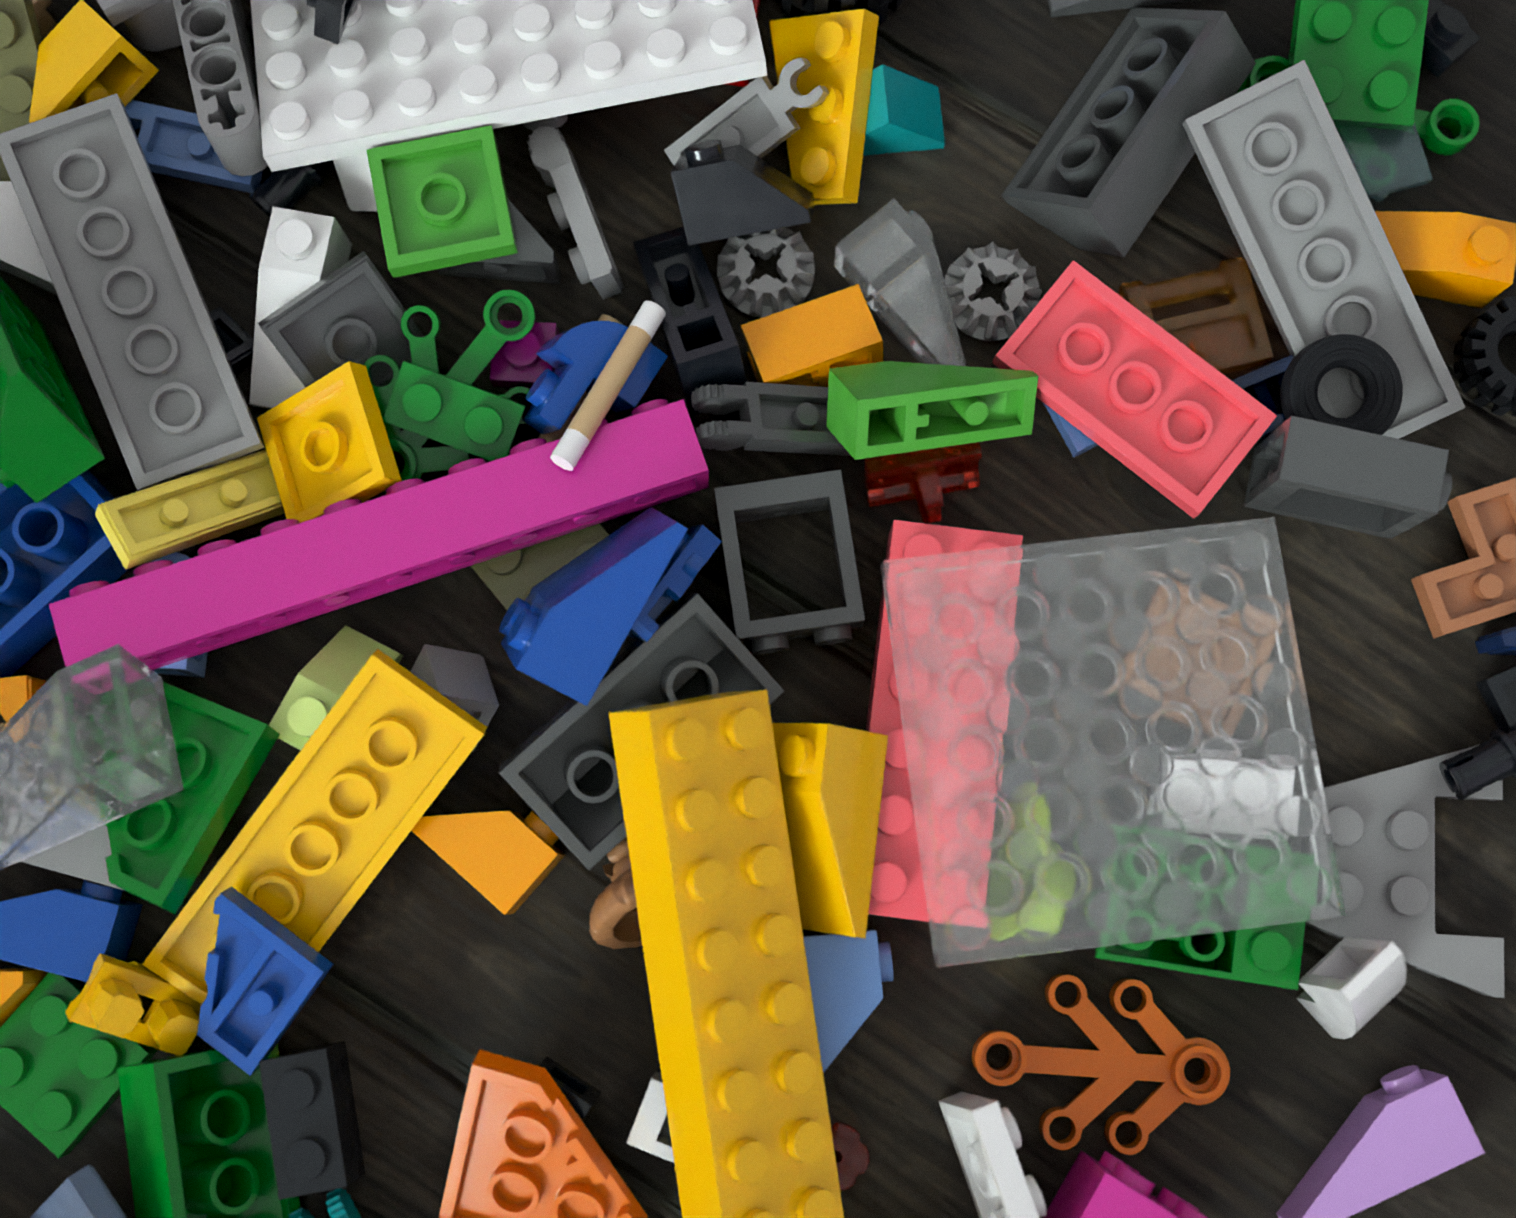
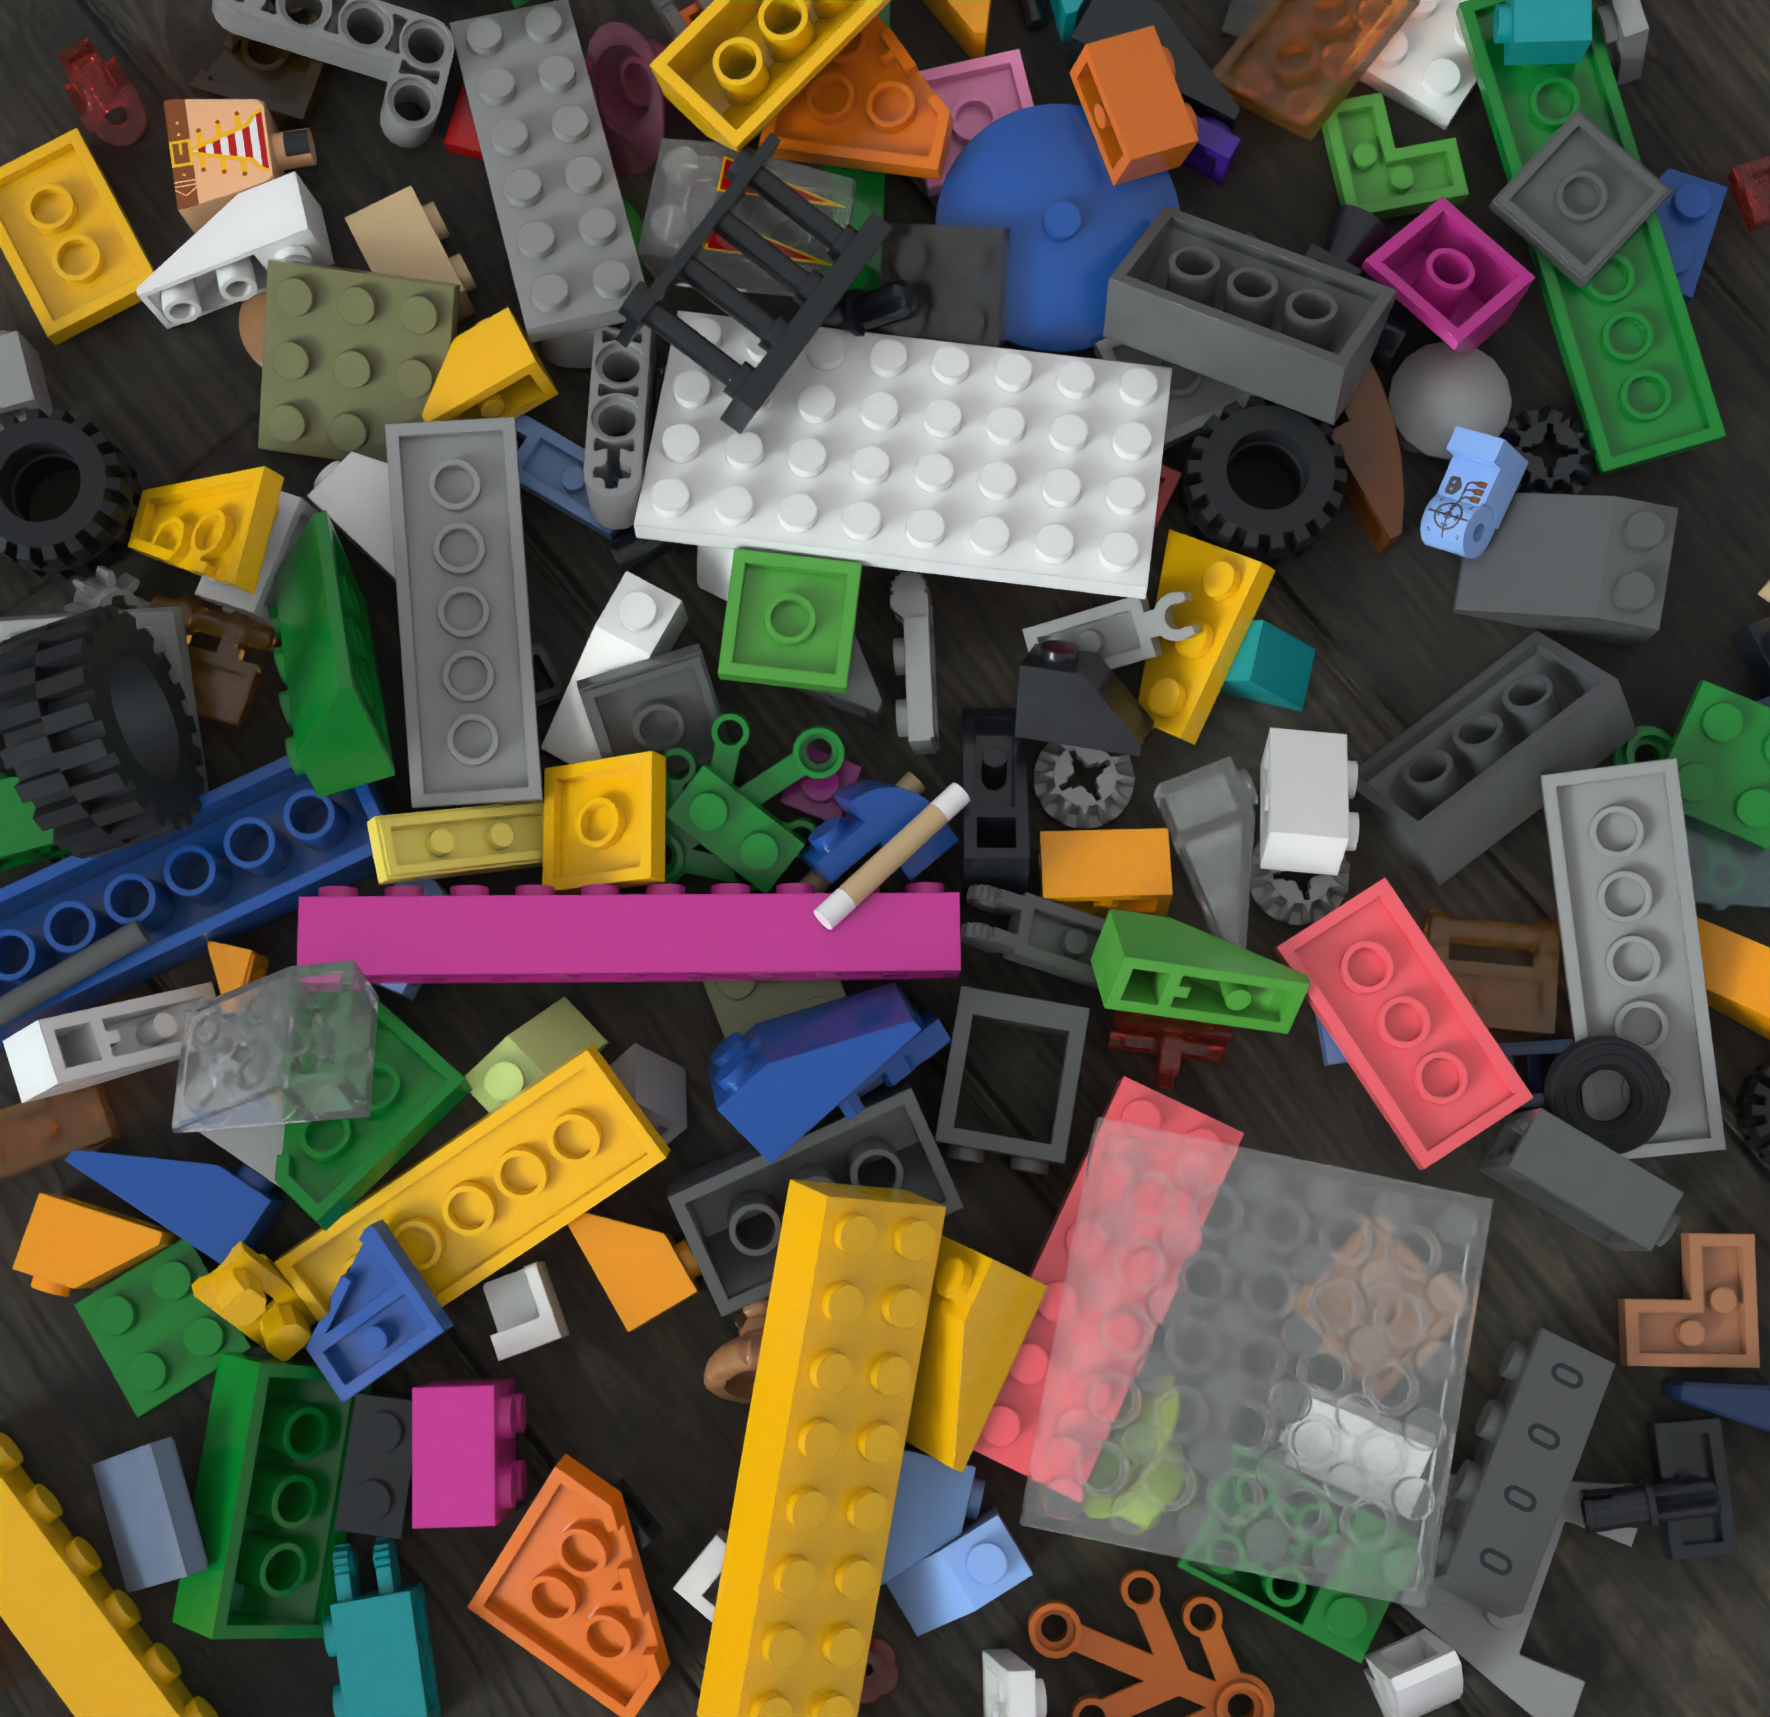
camera: 20 degrees right, 0 degrees up
none -> dark pink brick [412,1378,527,1529]
none -> white panel [483,1261,570,1361]
none -> light blue slope [886,1506,1033,1637]
none -> white brick [1260,727,1359,876]
none -> dark grey brick [1426,1328,1616,1618]

